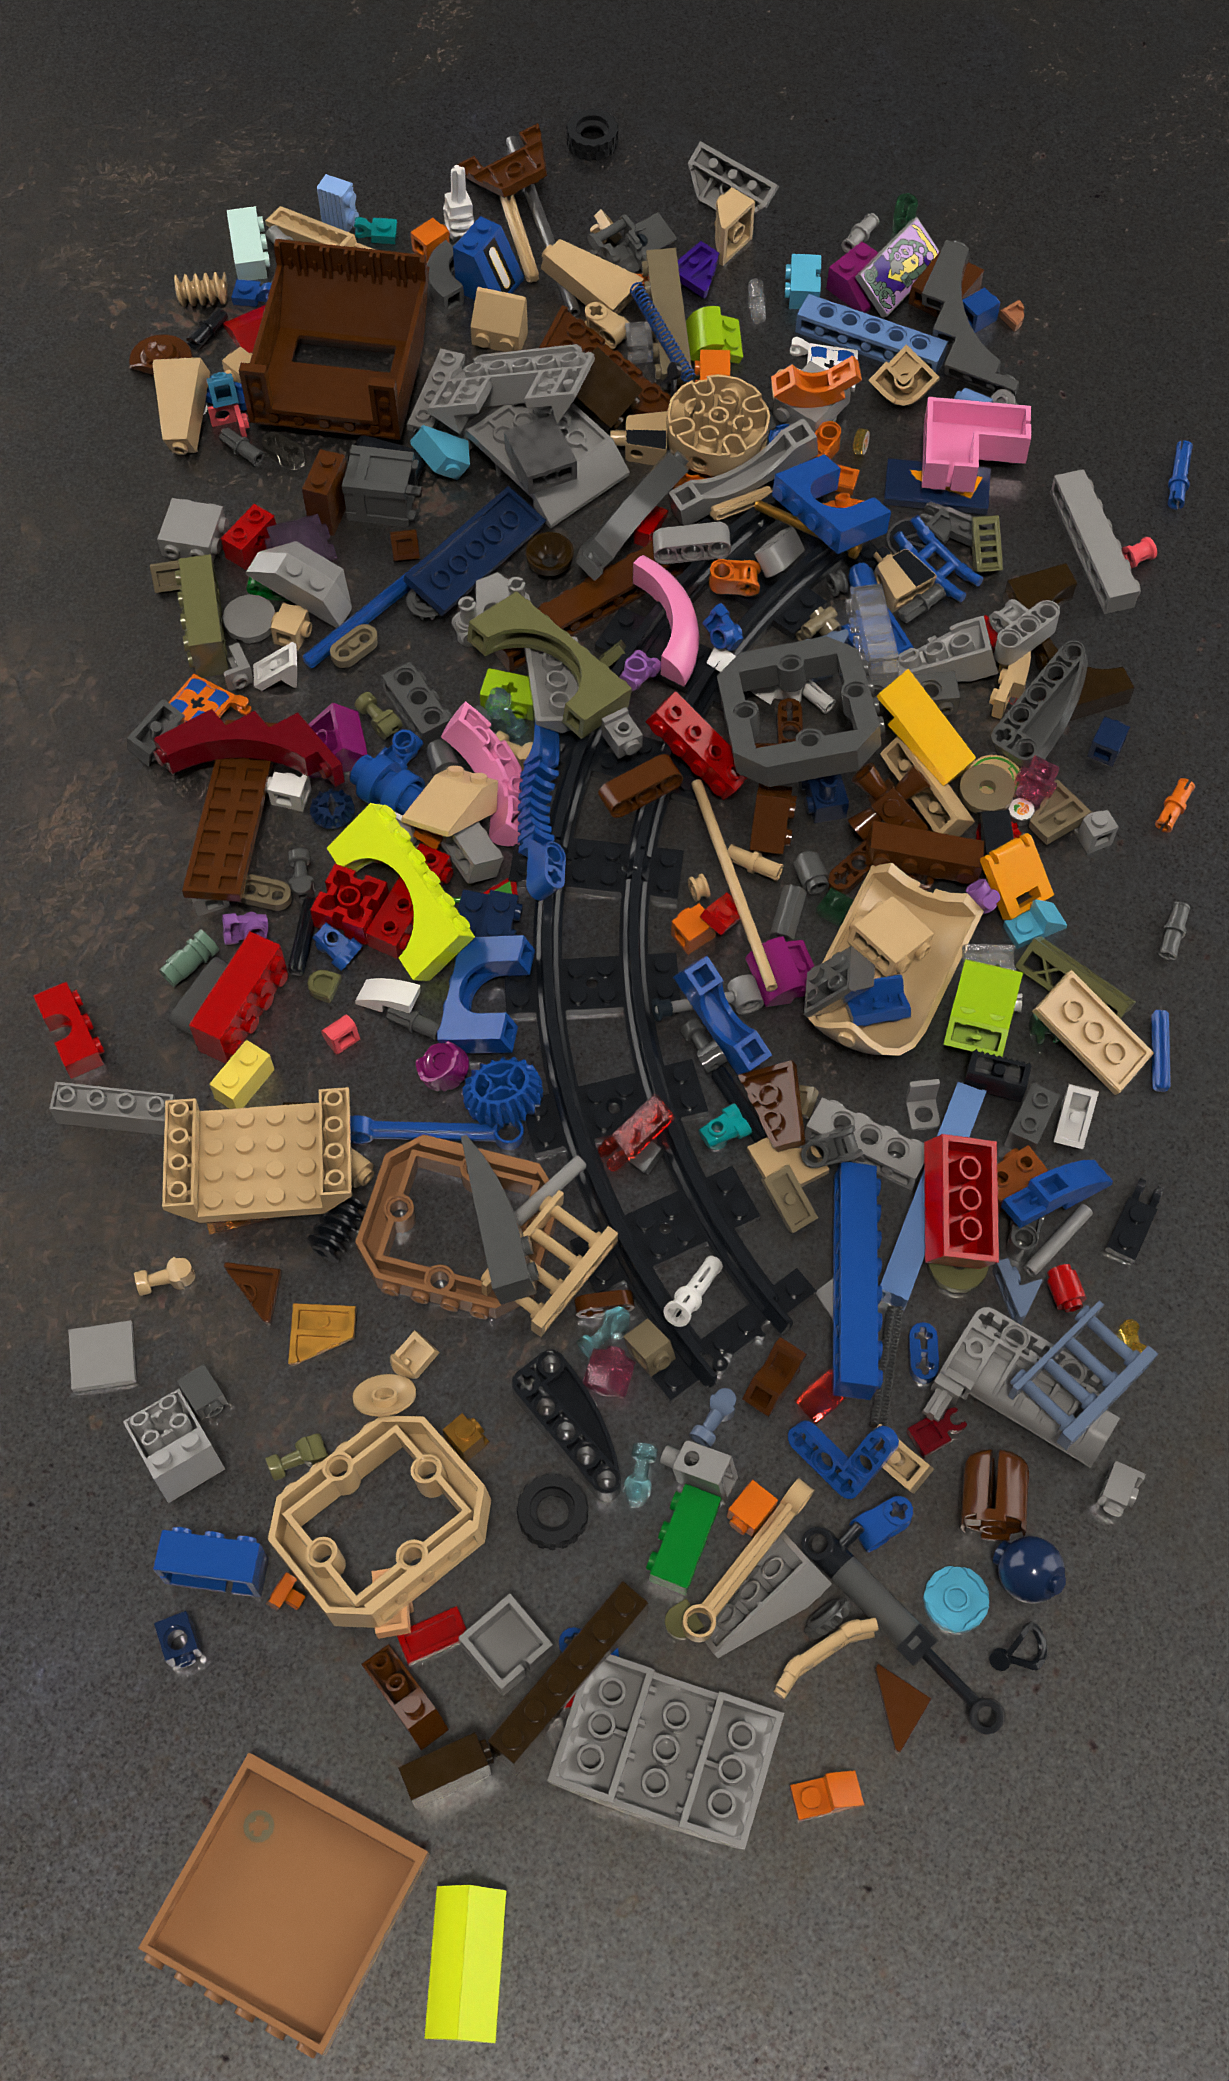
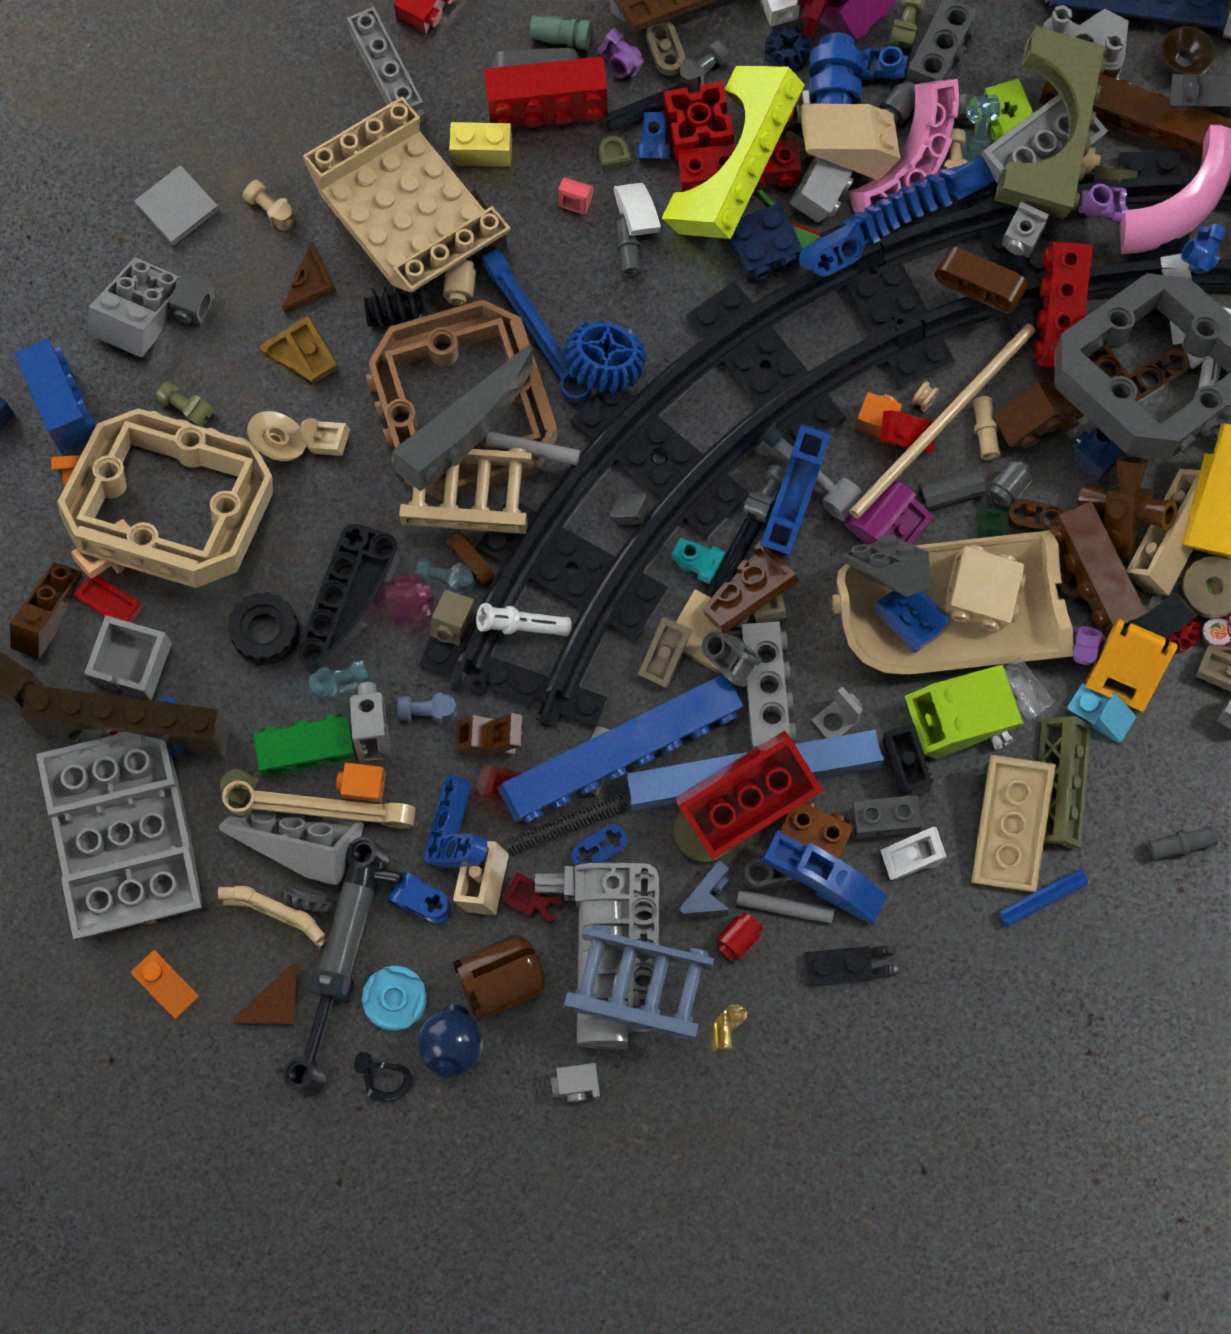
camera: 60 degrees right, 10 degrees up
magenta hair [416,1041,469,1092] -> none
blue arch [437,935,535,1053] -> none
pearl gold brick [442,1413,490,1463] -> none
clear red hinge [597,1094,675,1171] -> none

